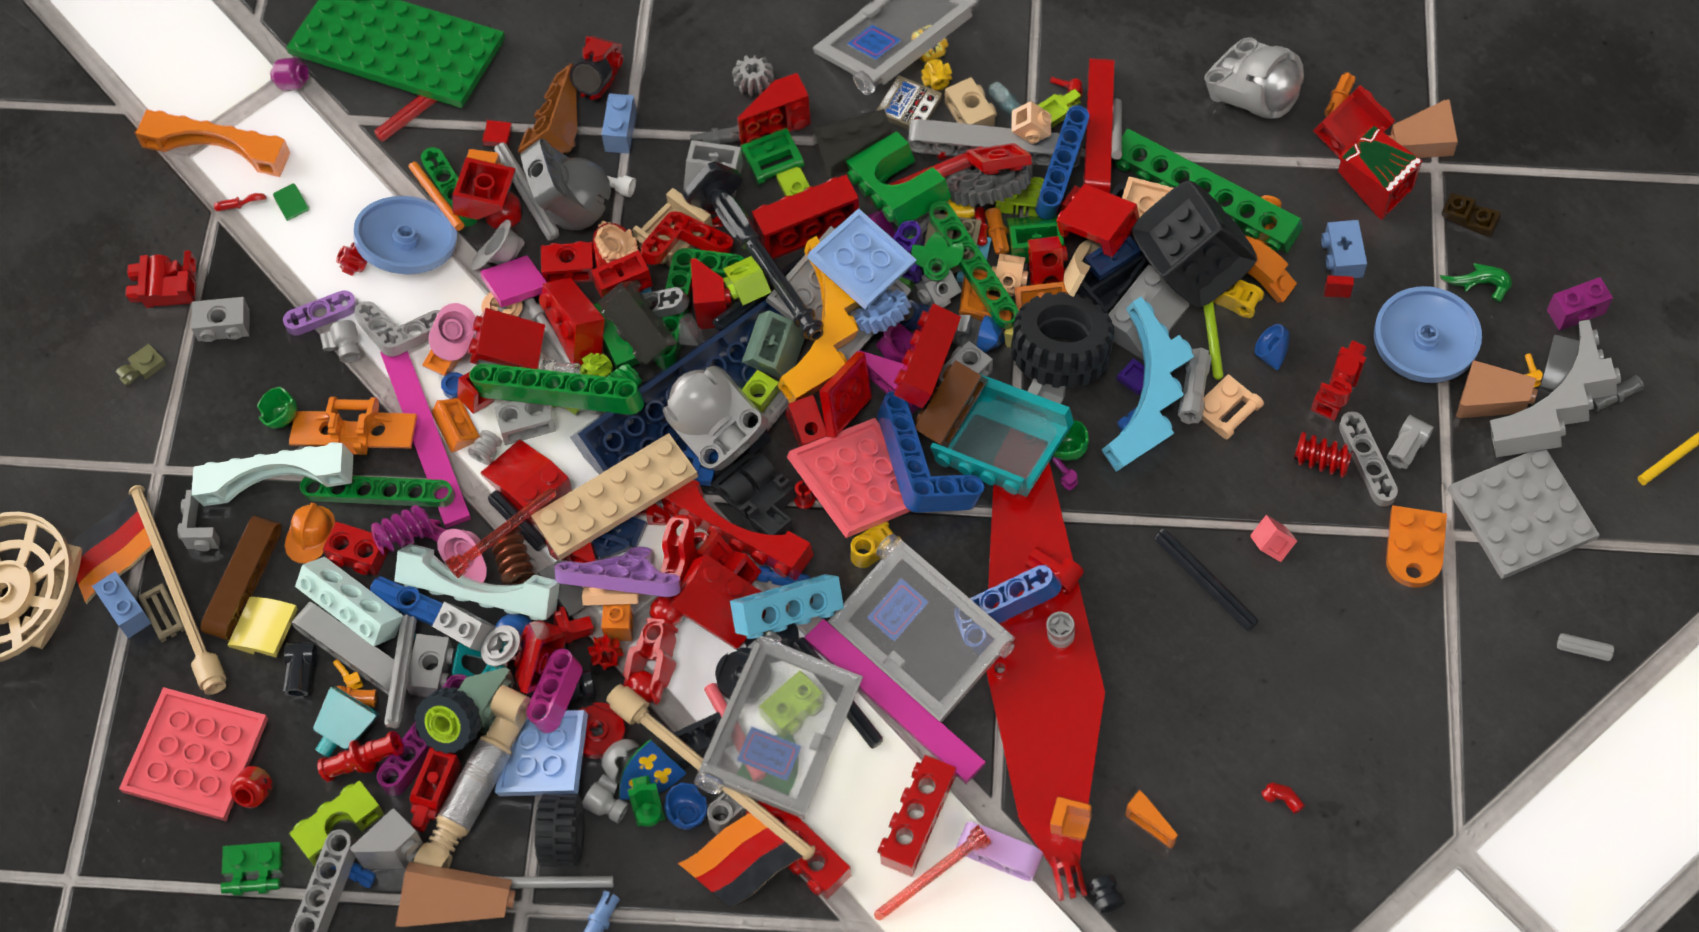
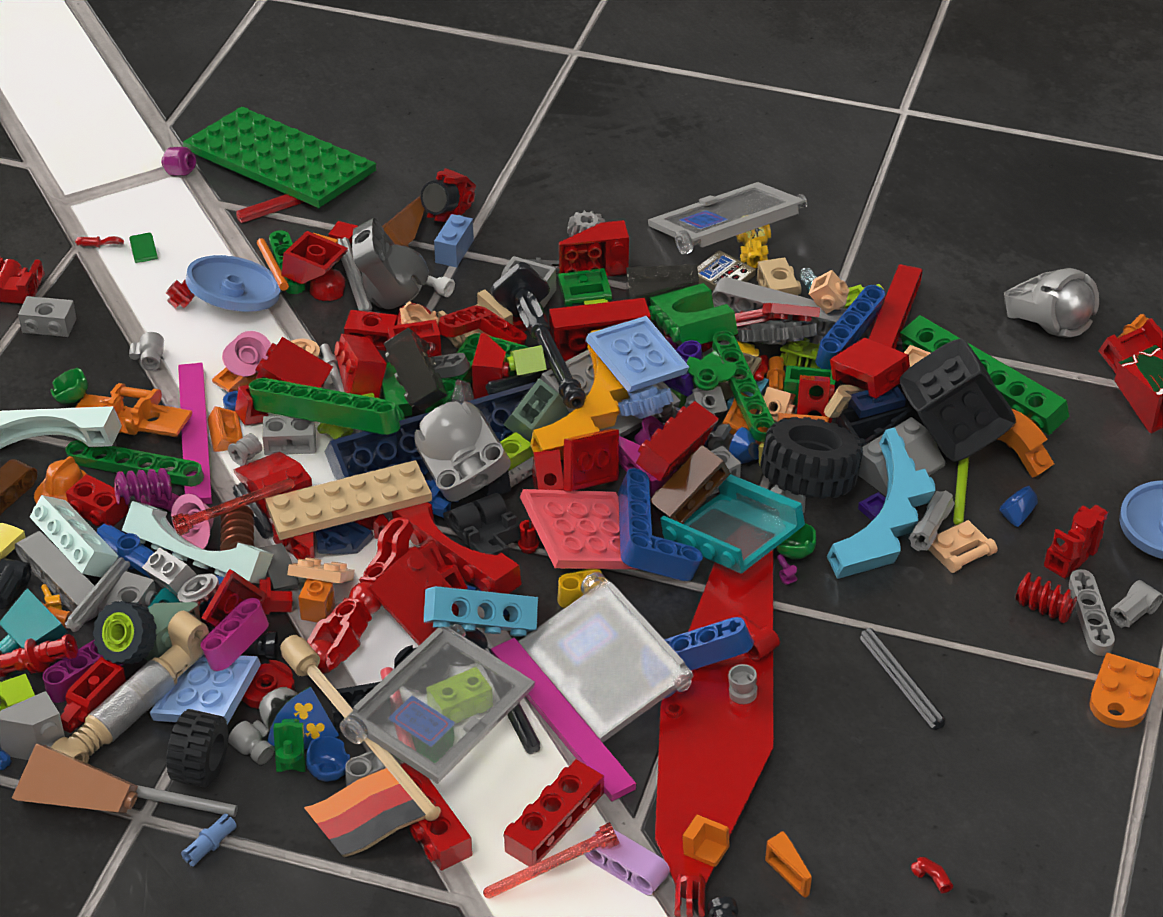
camera: 10 degrees right, 20 degrees down
orange arch [135,109,290,177] -> none
medium lavender beam [283,290,357,335] -> none
light grey beam [355,301,440,356] -> none
light grey piece [471,219,524,270] -> none
dark pink tile [480,256,547,308] -> none
medium lavender beam [554,547,681,597] -> none
red gear [588,633,623,670] -> none
red hand [1050,77,1083,95] -> none
light grey bar [1112,99,1122,159] -> none
yellow piece [1214,279,1264,318] -> none
coral panel [1251,515,1297,562] -> none
medium blue brick [1321,220,1367,278] -> none
red tile [1324,275,1354,298] -> none

